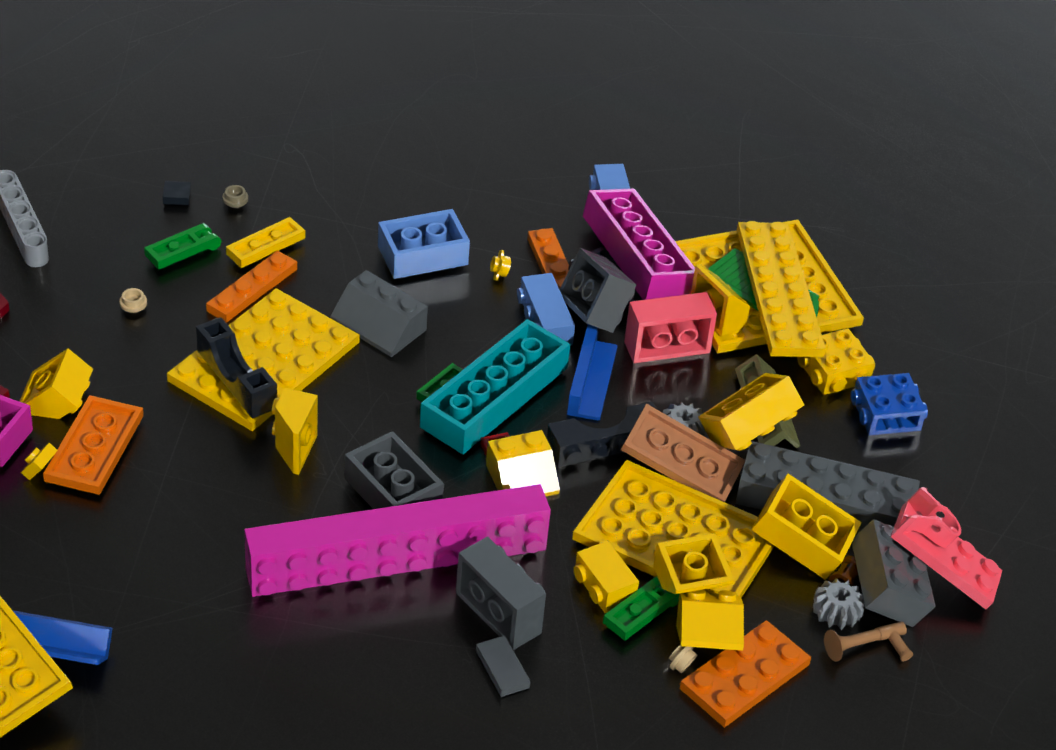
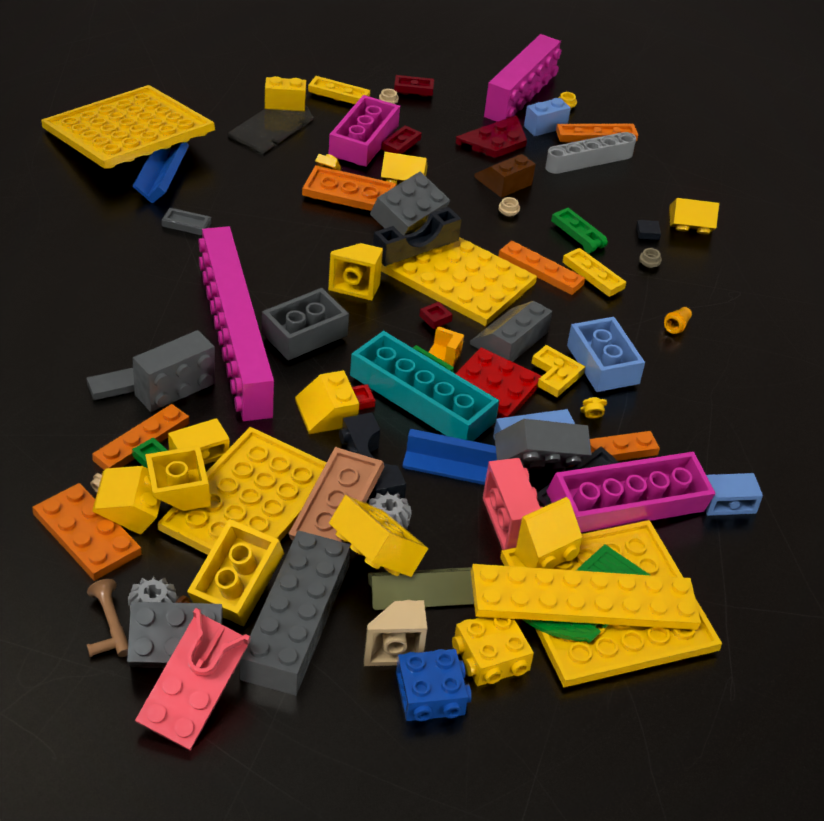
camera: 90 degrees right, 0 degrees up
none -> orange plate [92,404,189,470]
none -> dark grey tile [162,208,211,235]
none -> tan slope [364,600,427,666]
none -> dark grey brick [370,171,450,235]
none -> dark red plate [419,302,453,329]
none -> light orange panel [429,327,464,367]
none -> red plate [456,347,542,419]
none -> reddish brown slope [474,154,536,198]
none -> yellow plate [532,345,585,397]
none -> light orange cone [664,307,692,334]
none -> yellow slope [669,198,719,234]

